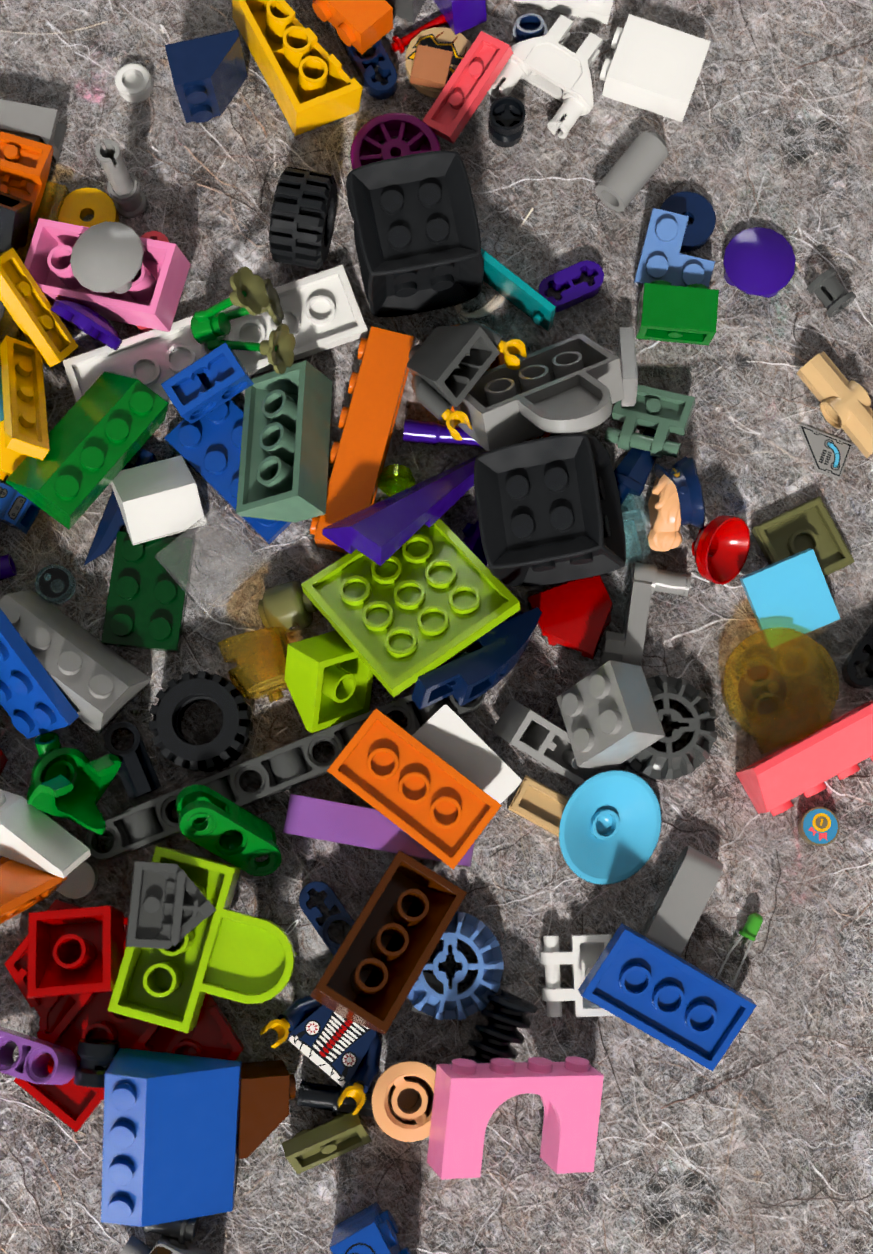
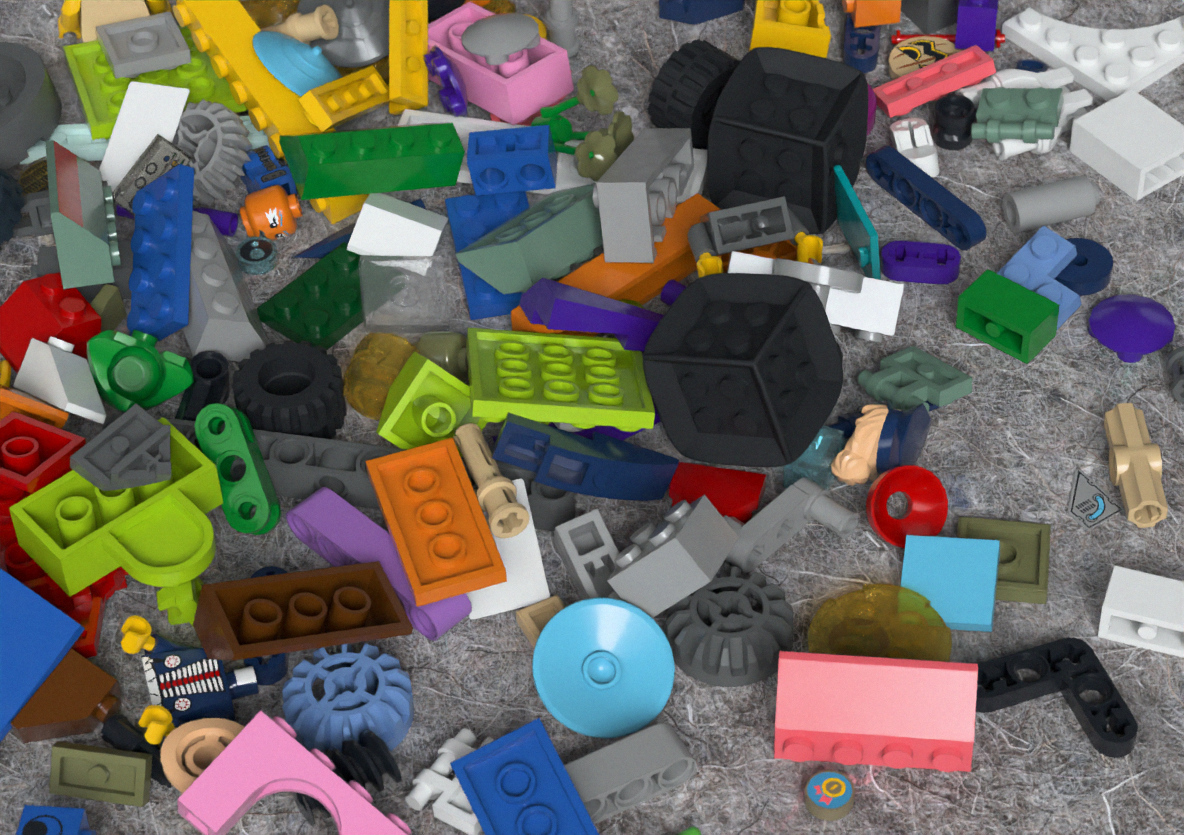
camera: 40 degrees right, 35 degrees down
nougat tile [410,44,453,90] -> none
light grey tile [617,327,638,407] -> none
none -> orange head [239,185,303,243]
none -> tan pin [453,423,530,538]
none -> light grey wedge [593,128,694,263]
none -> dark blue beam [866,146,987,251]
none -> white piece [890,118,940,178]
none -> sand green plate [971,87,1064,144]

